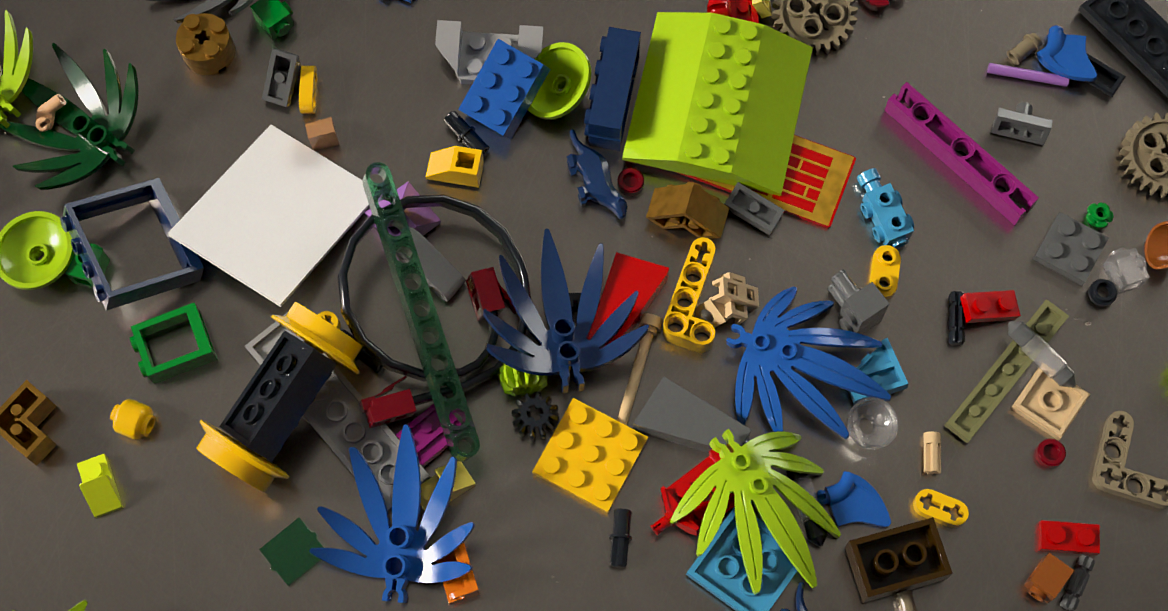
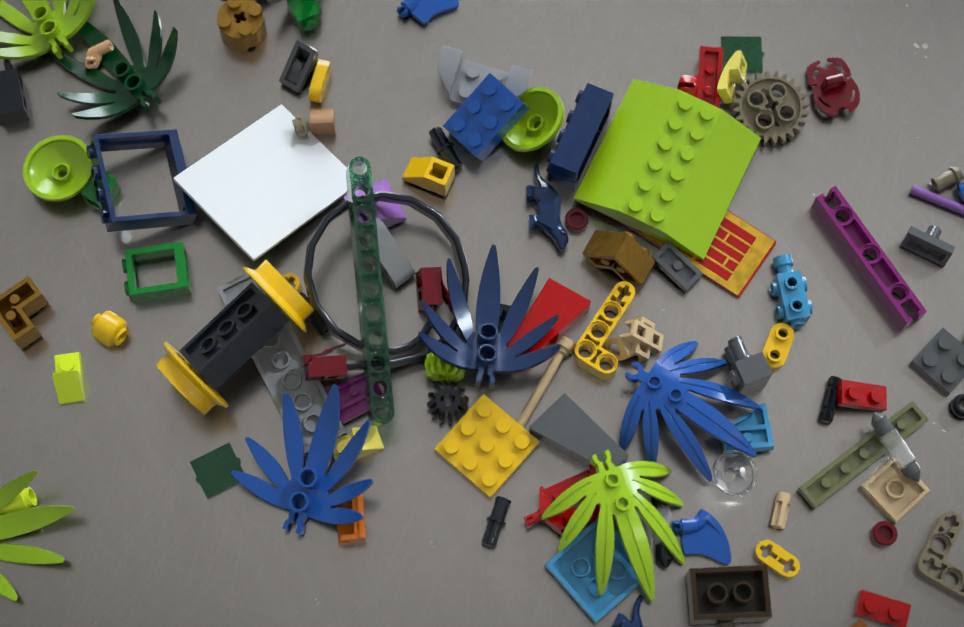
camera: 10 degrees right, 0 degrees up
none -> dark tan plate [292,113,311,140]

